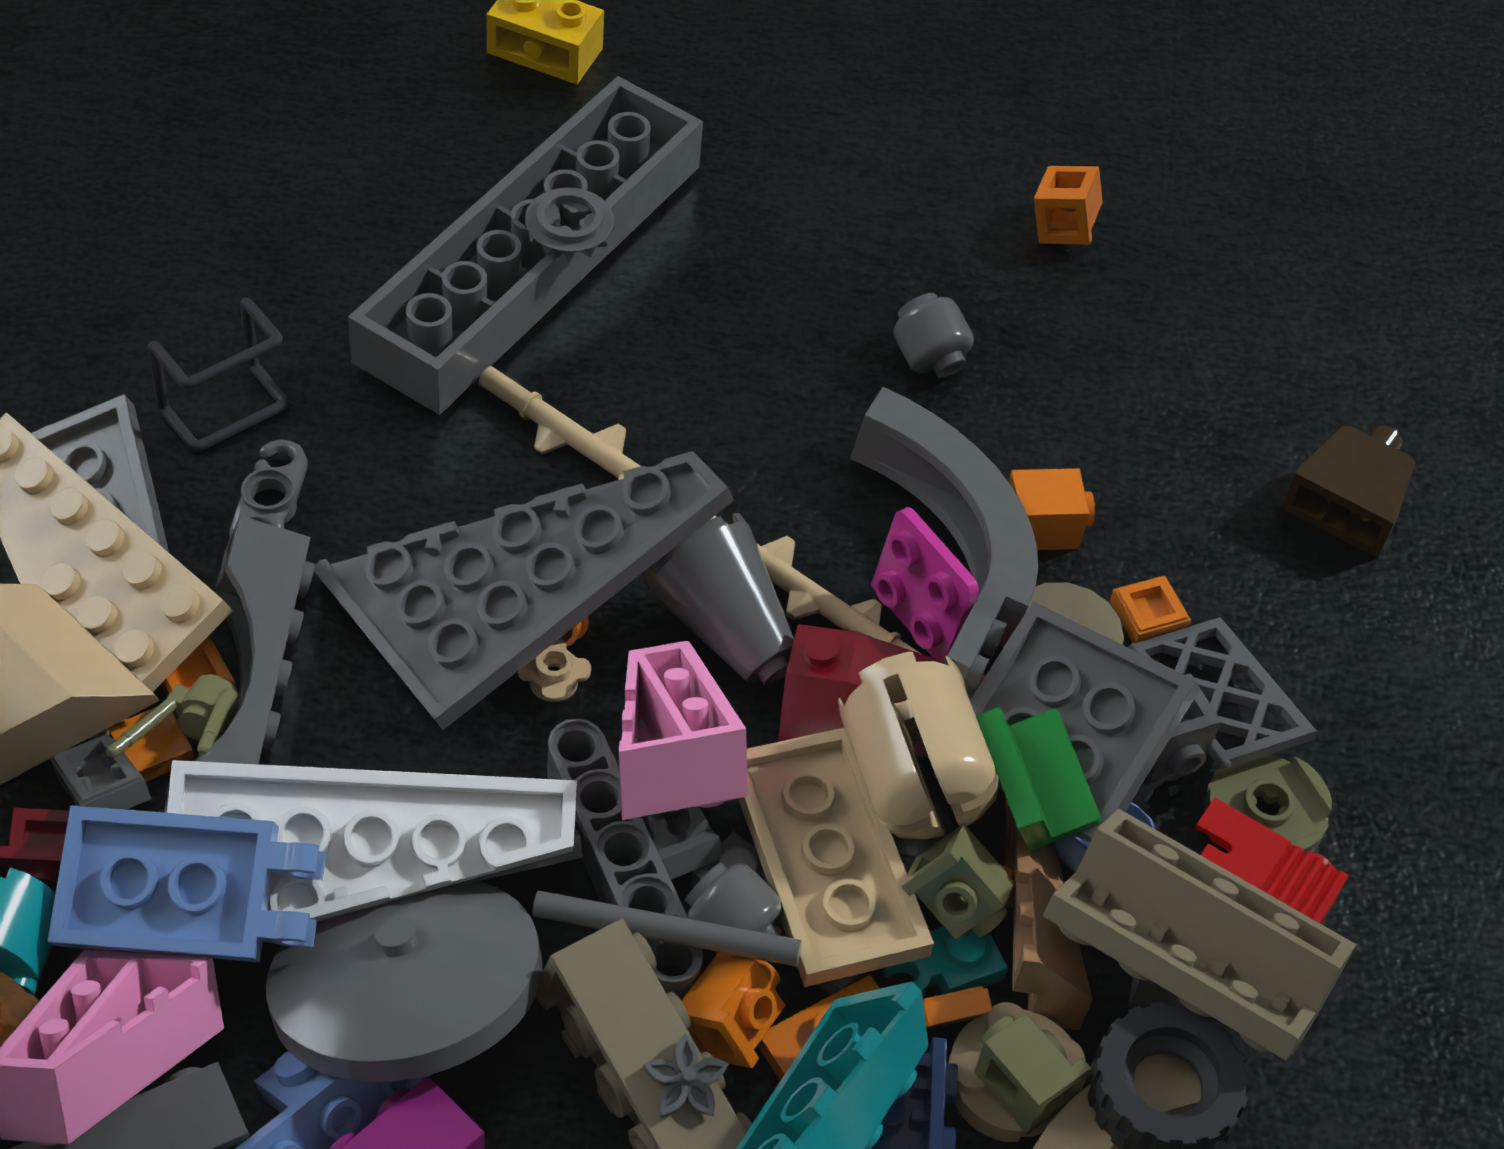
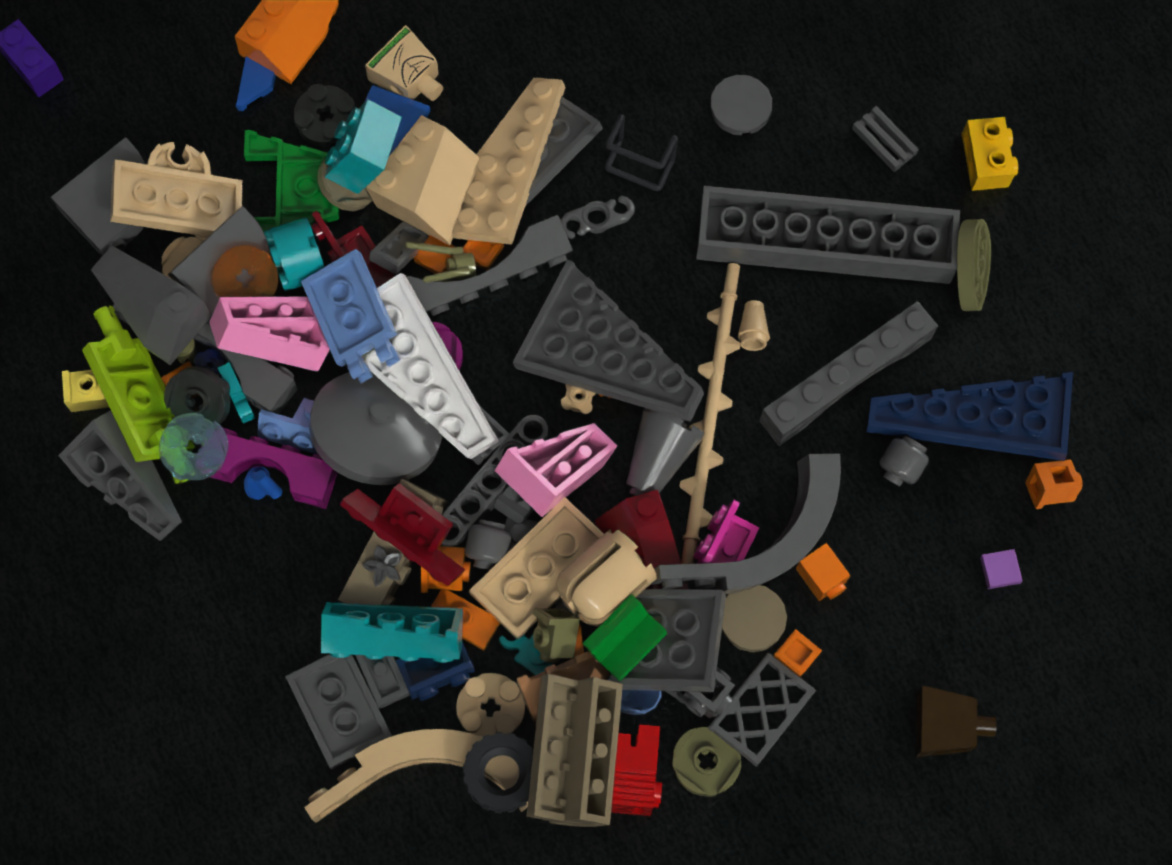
camera: 65 degrees right, 20 degrees up
dark grey gear [525,188,614,261] -> none
dark grey bar [533,891,802,967] -> none
orange tile [923,986,993,1030] -> none
olive brick [974,1013,1091,1135] -> none
none -> dark red bracket [340,483,465,586]
none -> dark grey tile [710,75,772,135]
none -> tan cone [737,300,770,351]
none -> dark grey arch [759,301,938,446]
none -> dark grey tile [852,106,919,172]
none -> dark blue wing [867,372,1073,461]
none -> olive piece [957,219,991,311]
none -> medium lavender tile [980,549,1023,589]

